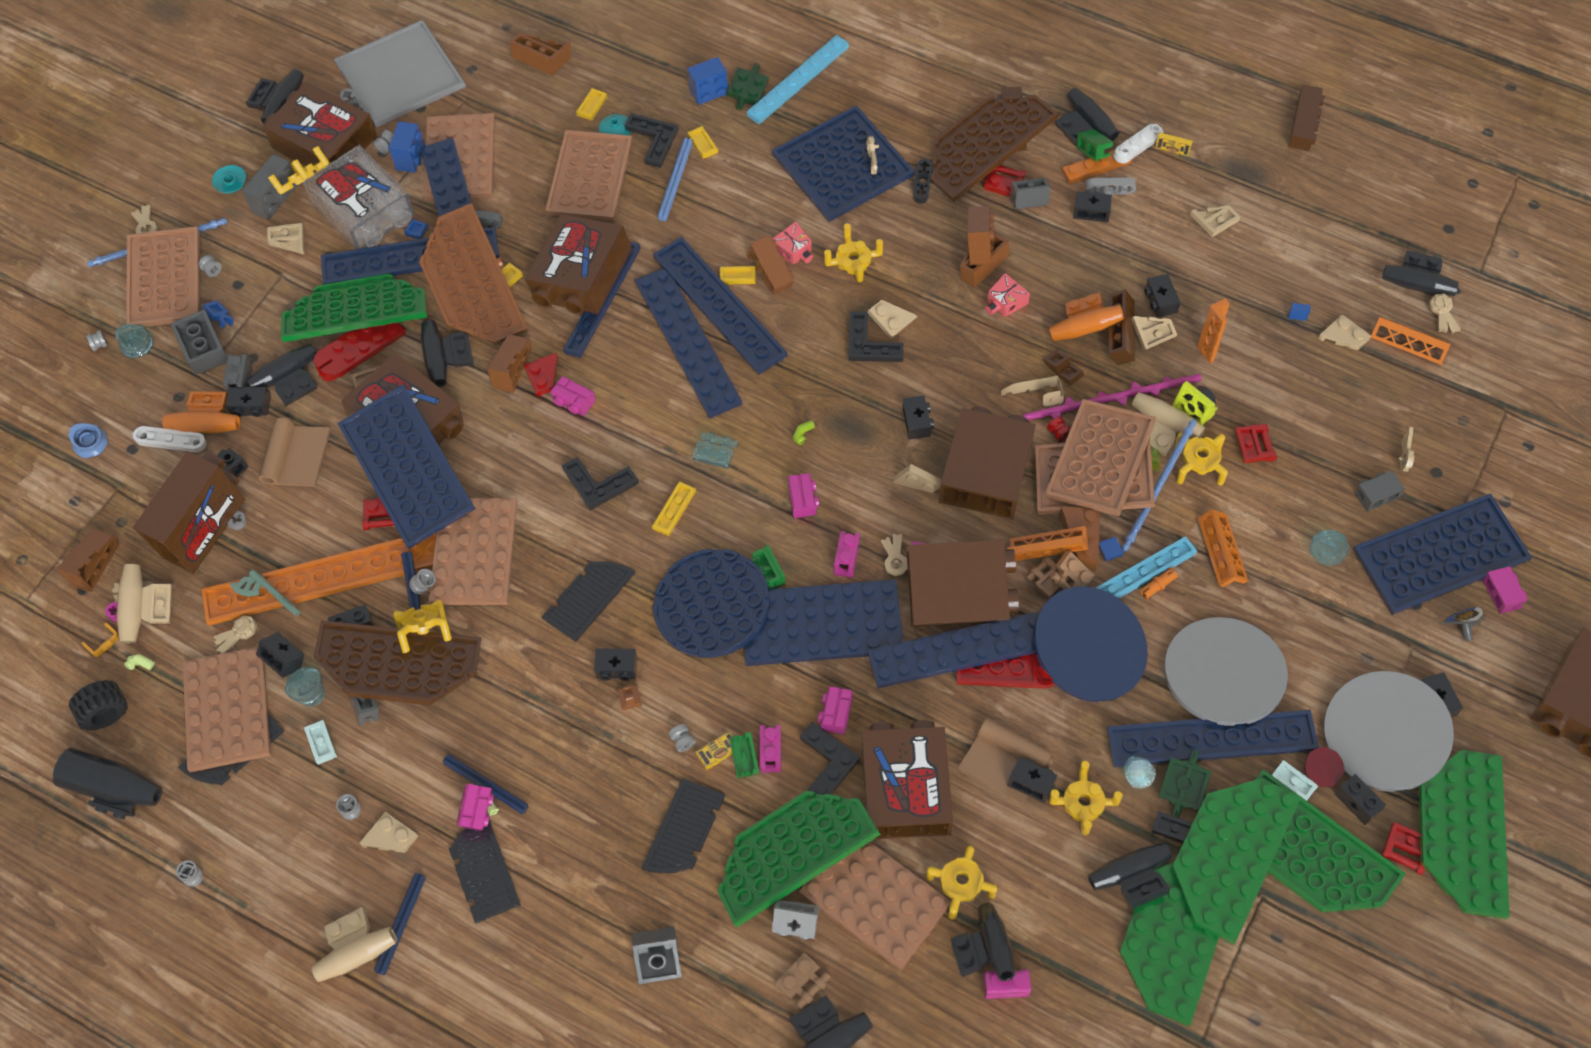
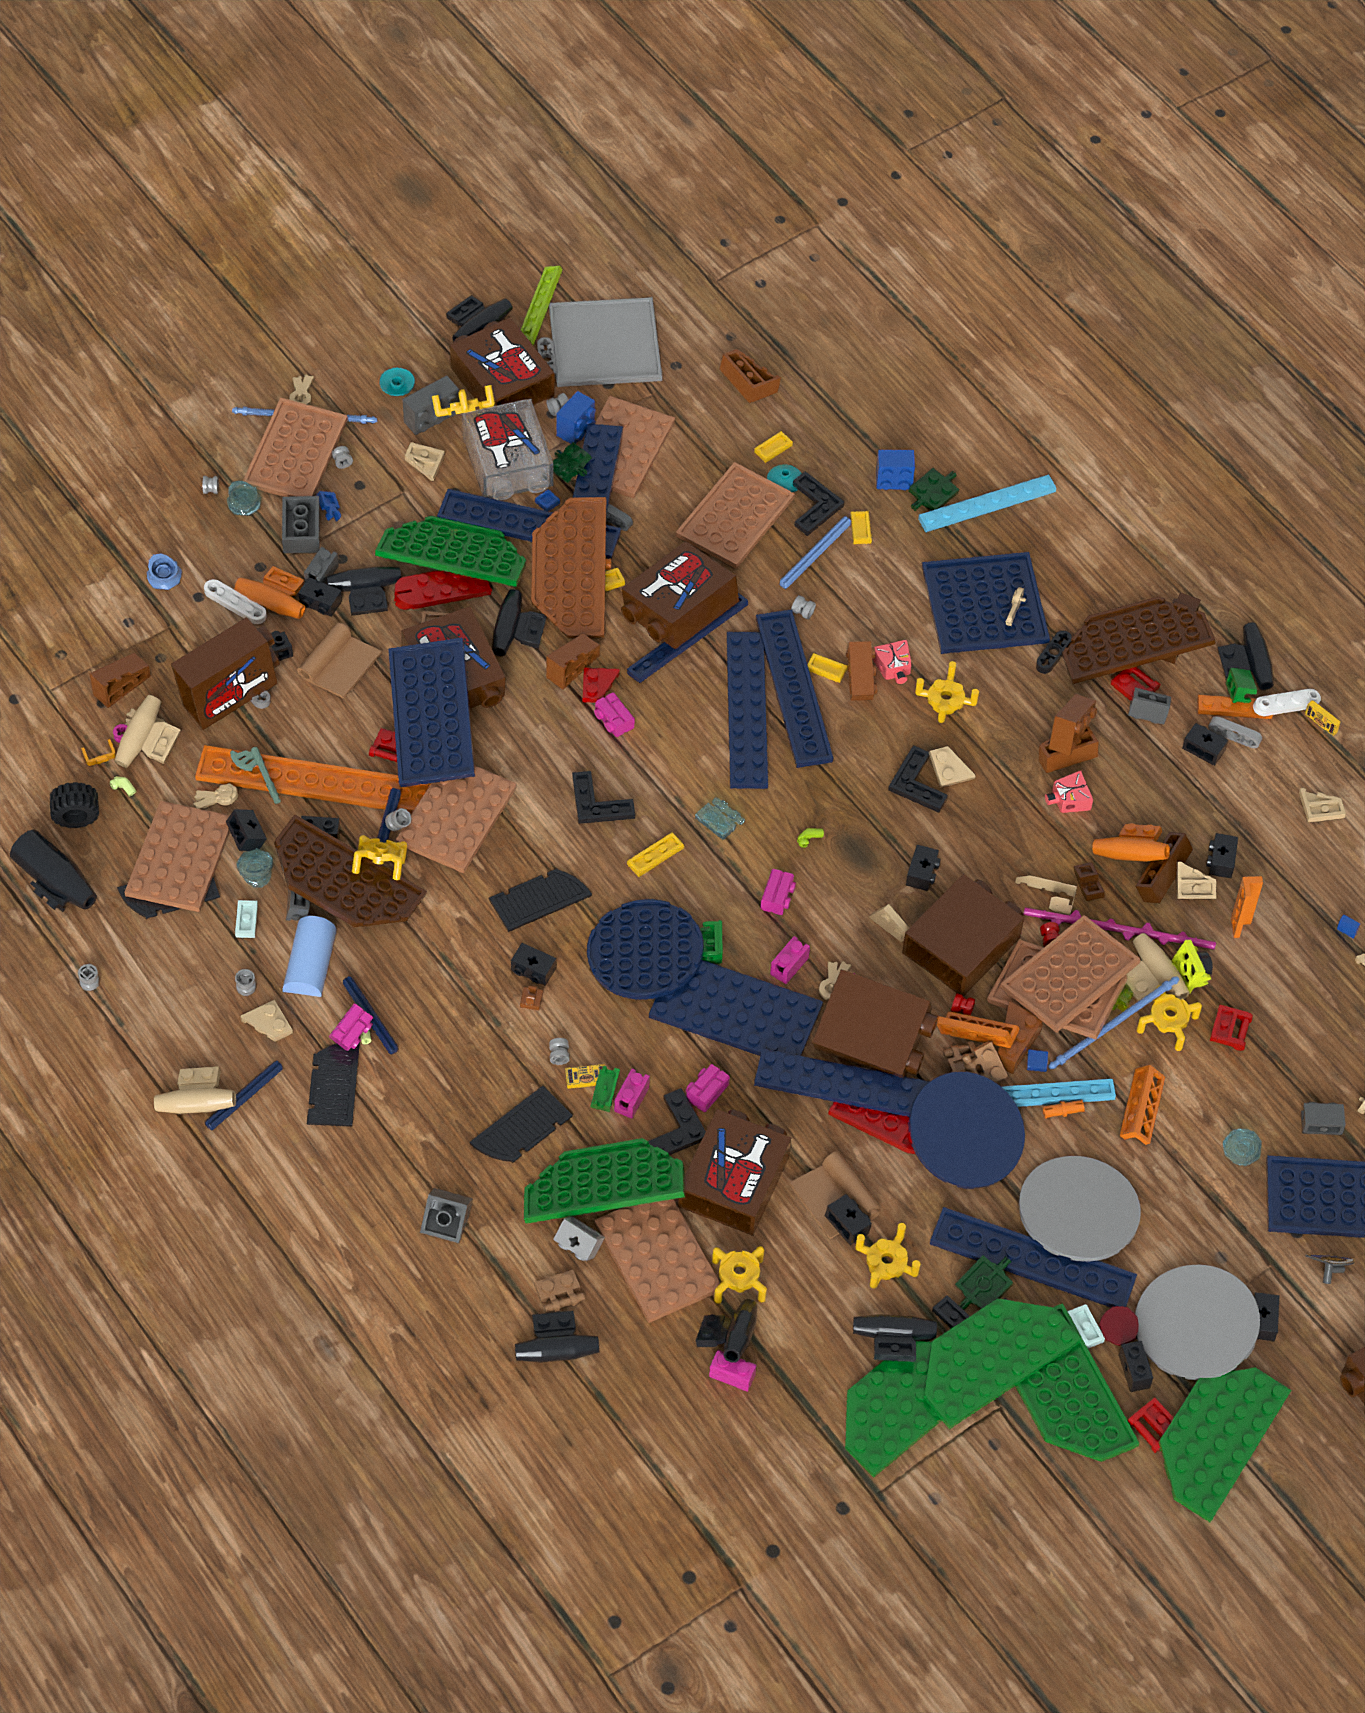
camera: 20 degrees right, 5 degrees down
clear light blue wheel [1123,756,1155,788] -> none
none -> light blue brick [282,916,336,997]
none -> lime tile [521,266,562,345]
none -> dark green plate [548,442,592,484]
none -> light grey wheel [791,595,816,619]
none -> red wheel [951,993,976,1016]

